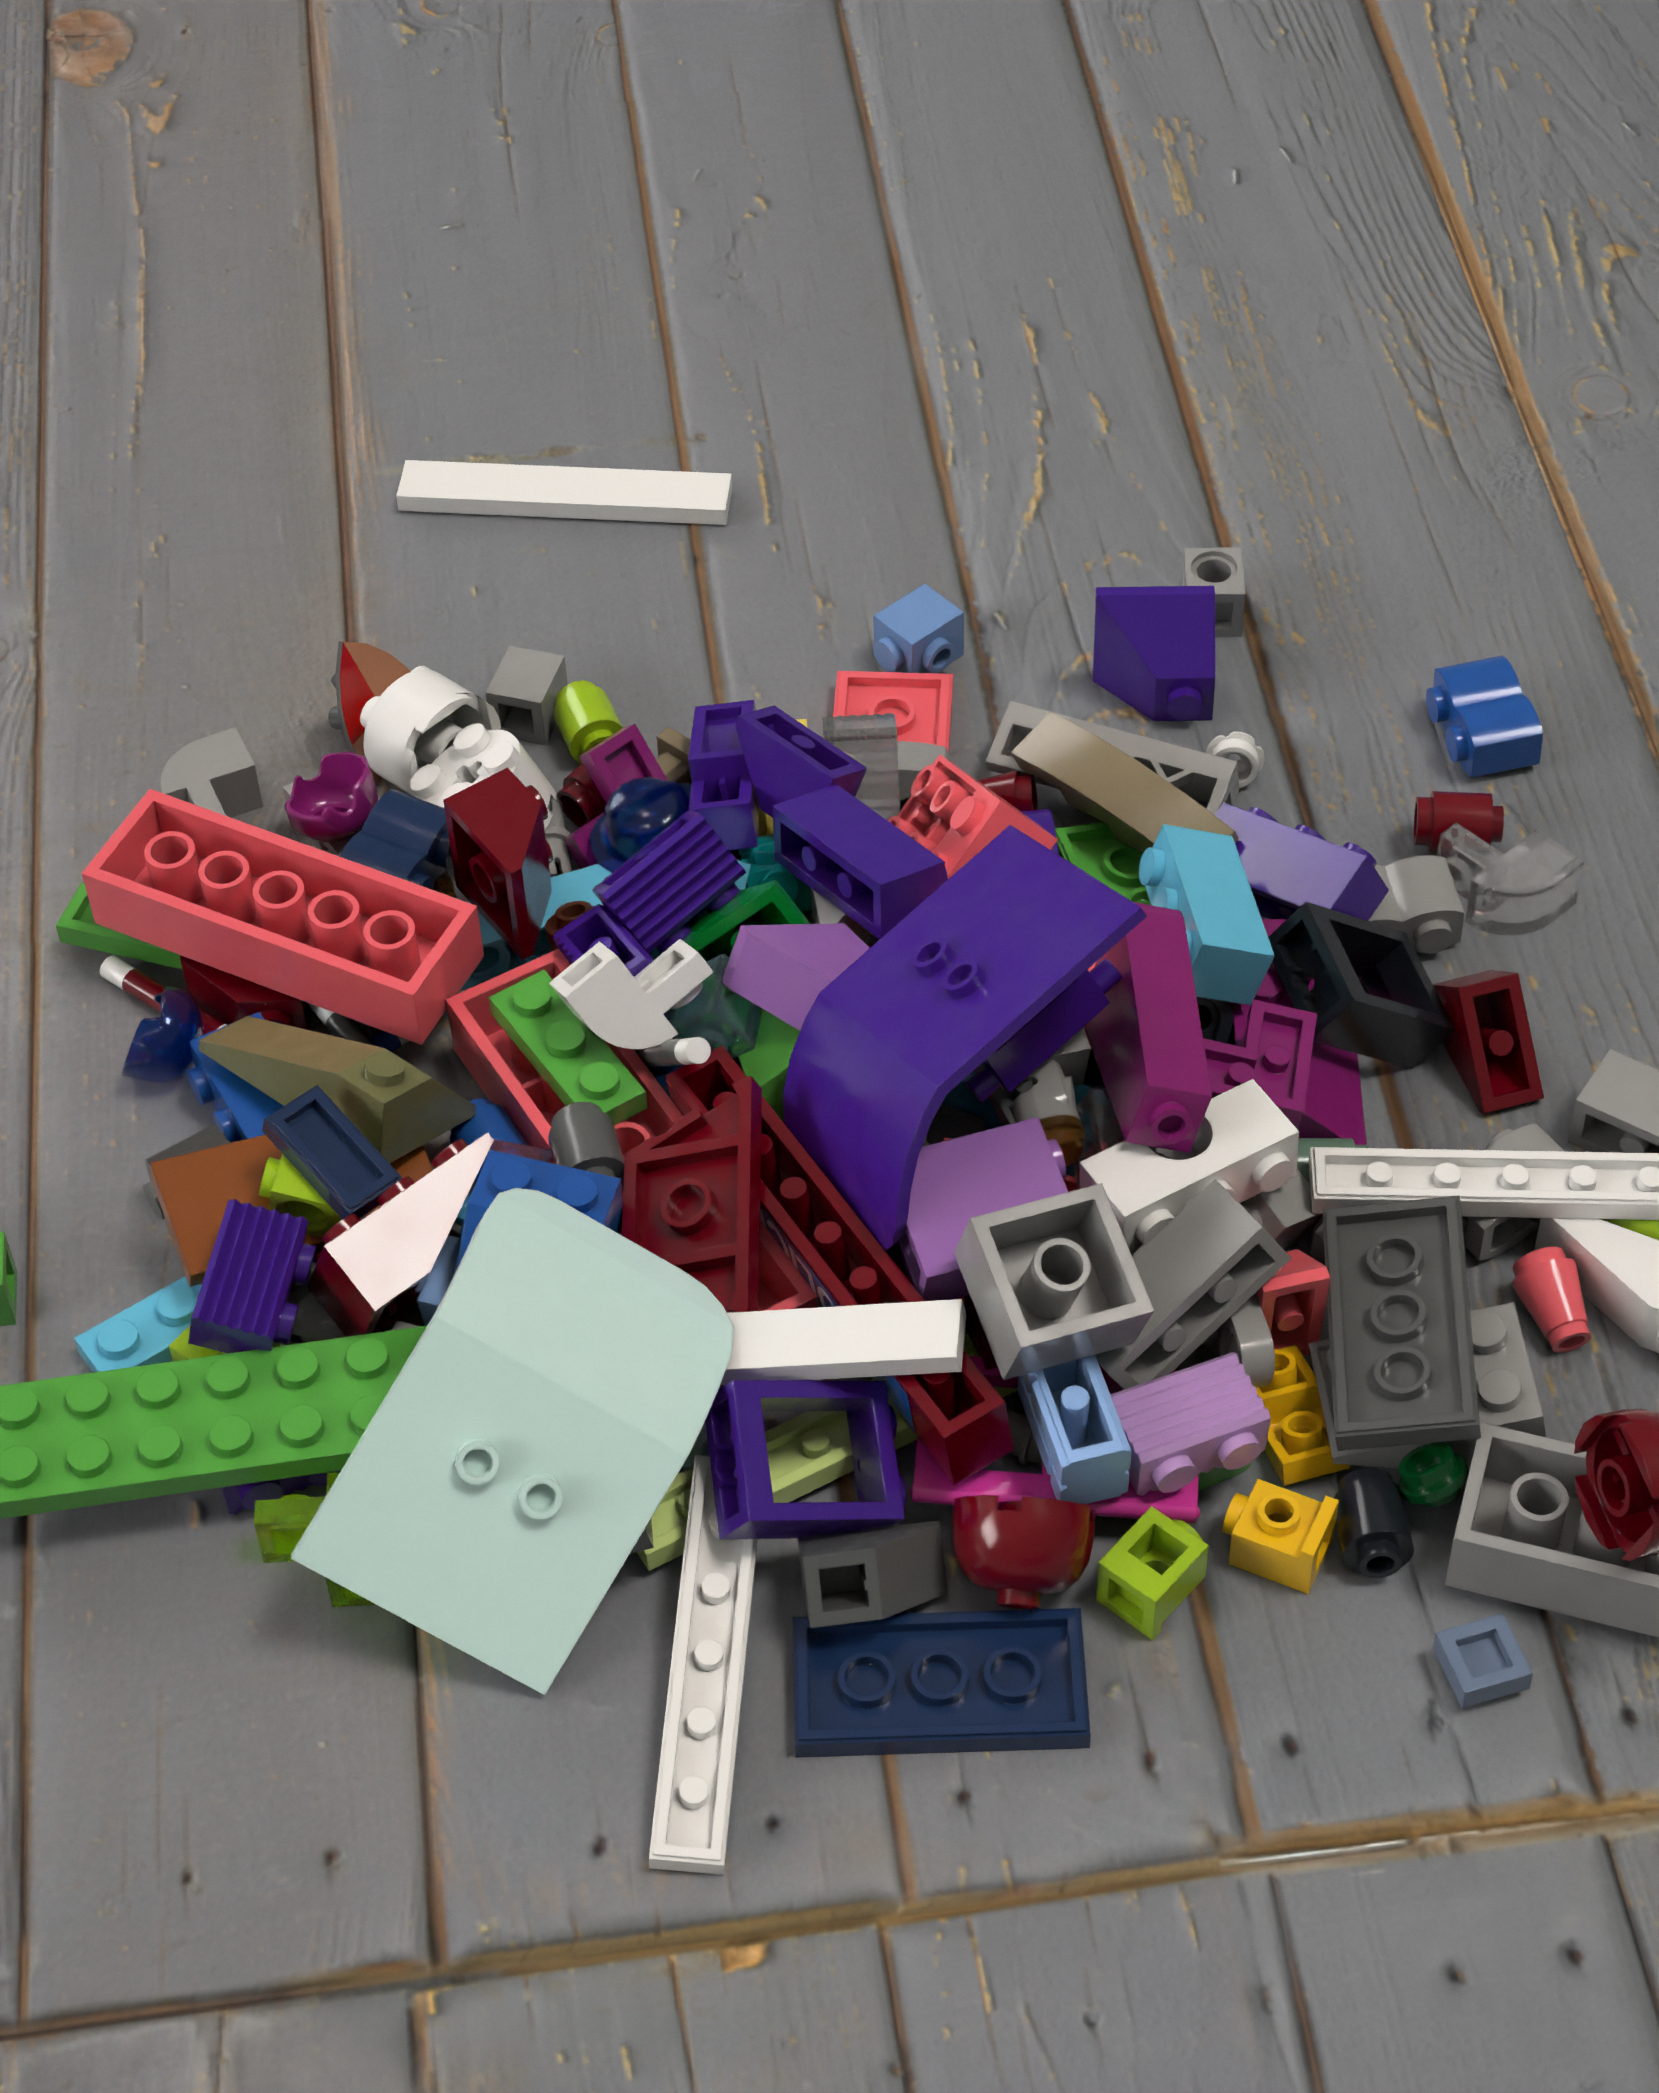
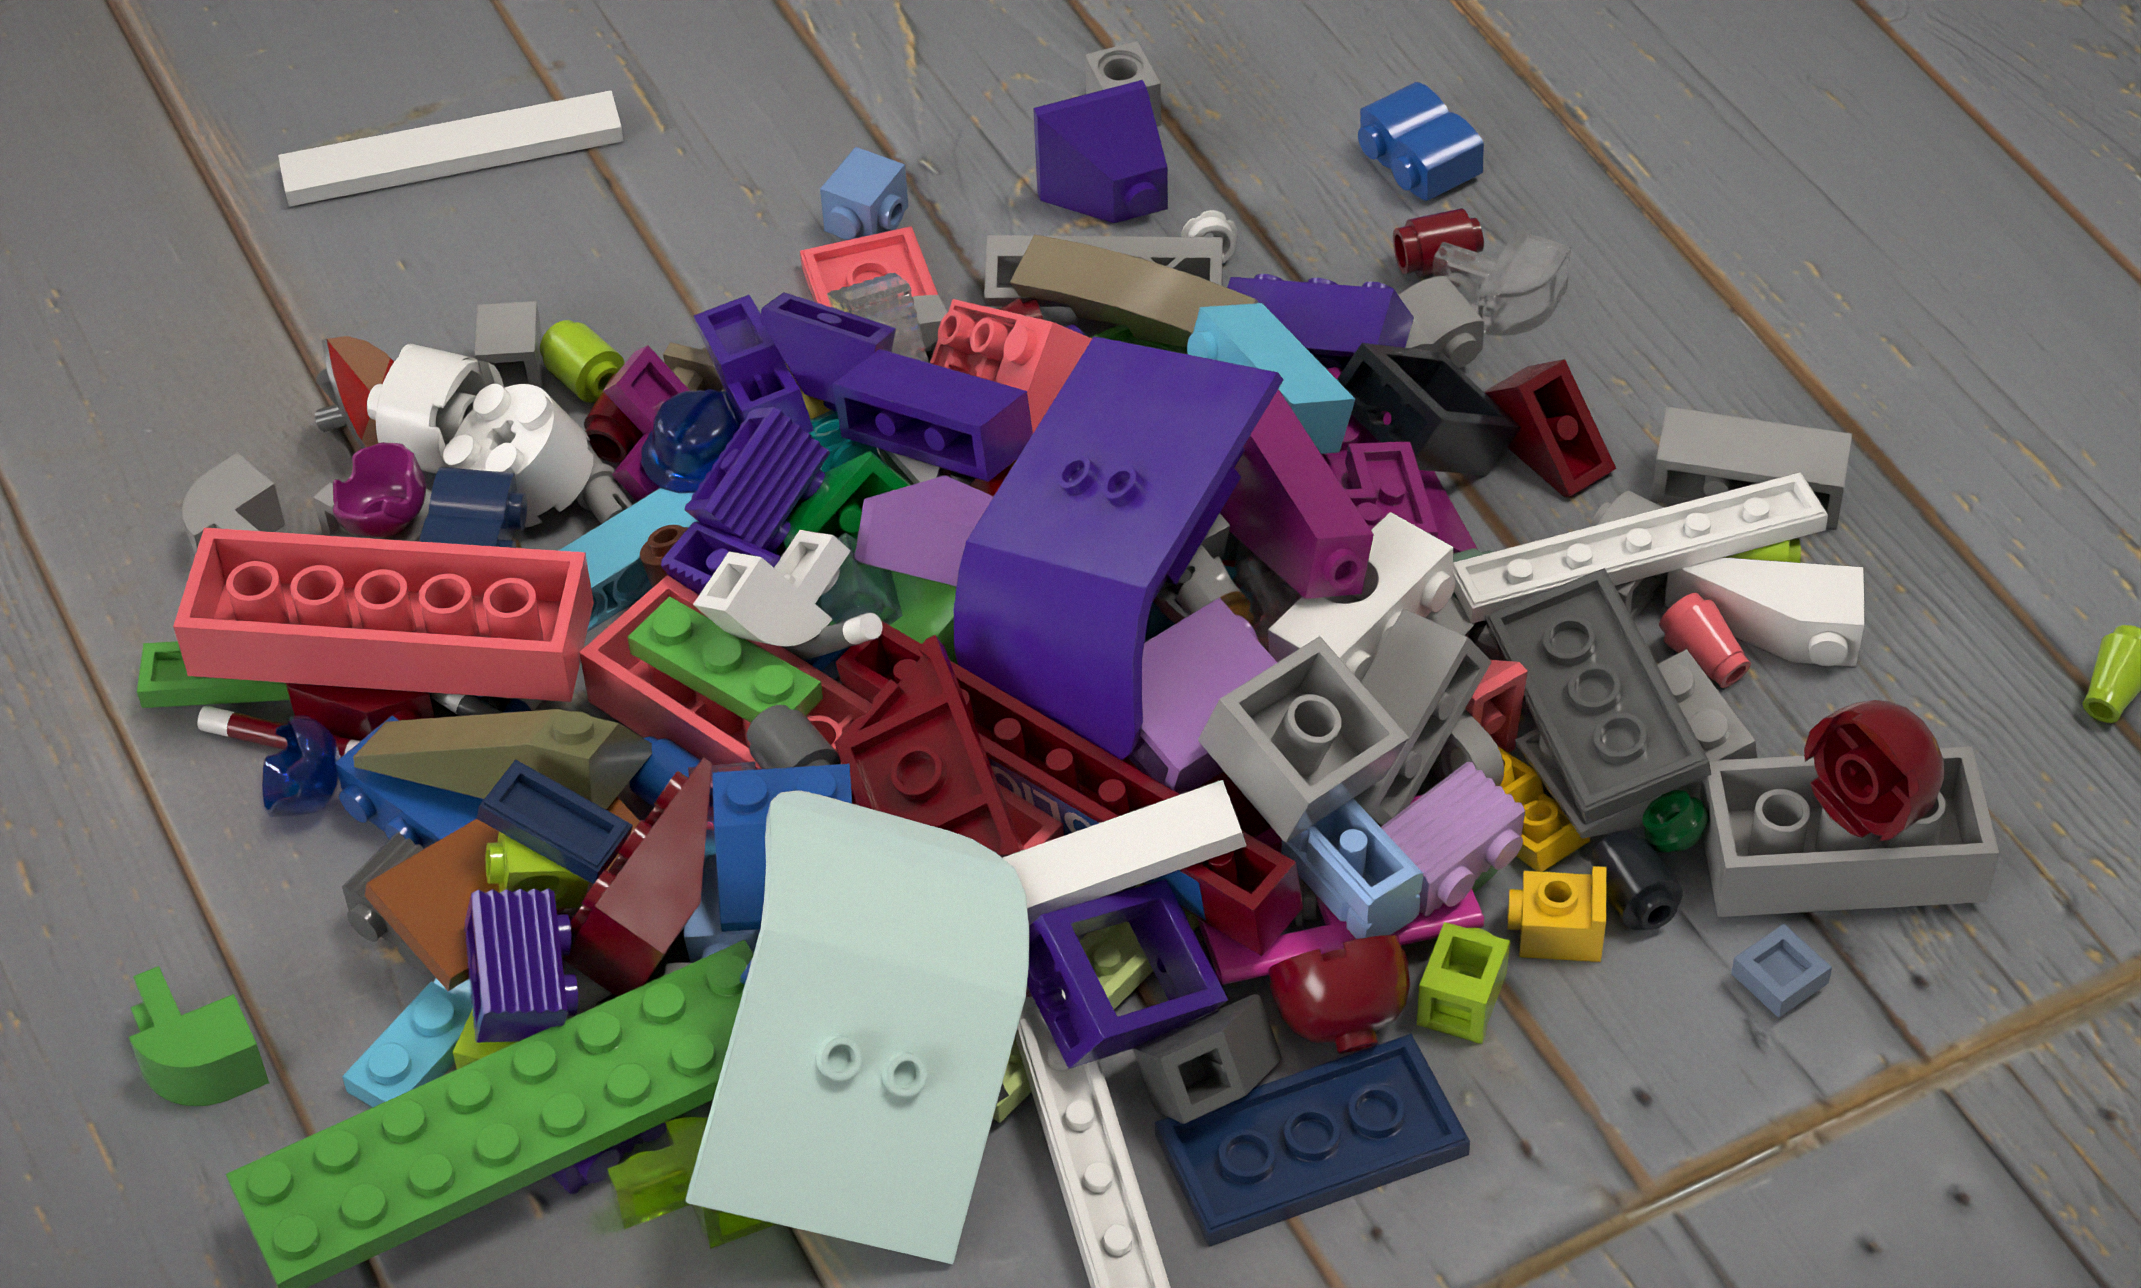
camera: 20 degrees left, 0 degrees up
dark red slope [443,767,553,960] -> none

